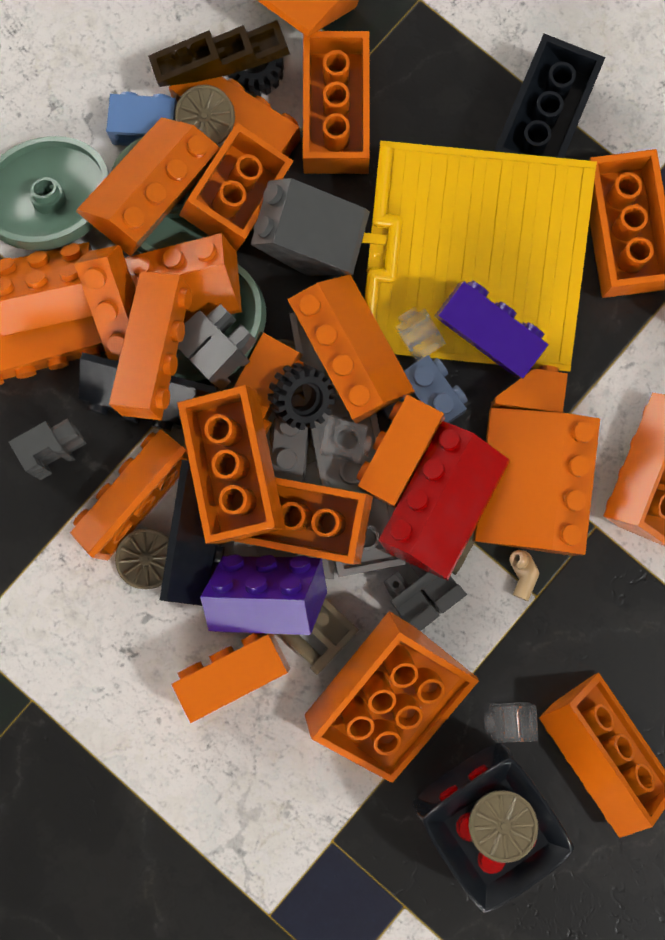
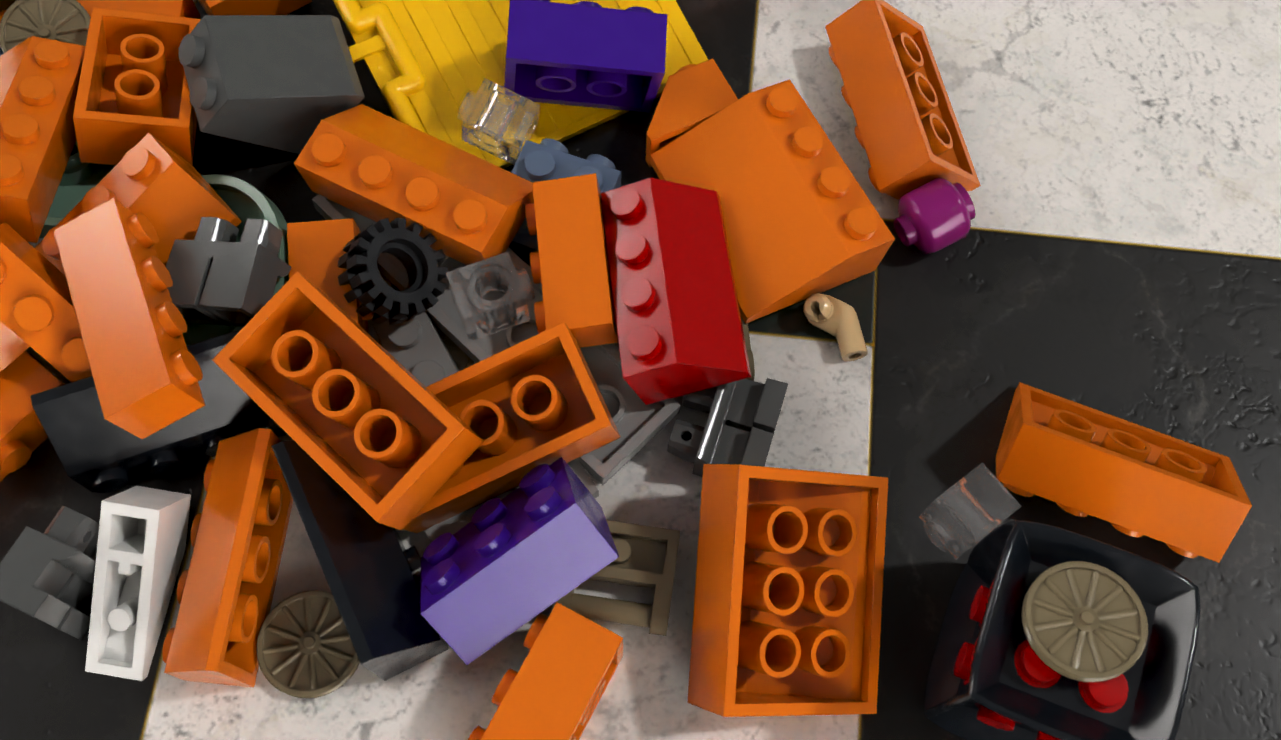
camera: 40 degrees left, 15 degrees down
none -> white slope [85,486,191,681]
none -> magenta head [893,178,976,254]

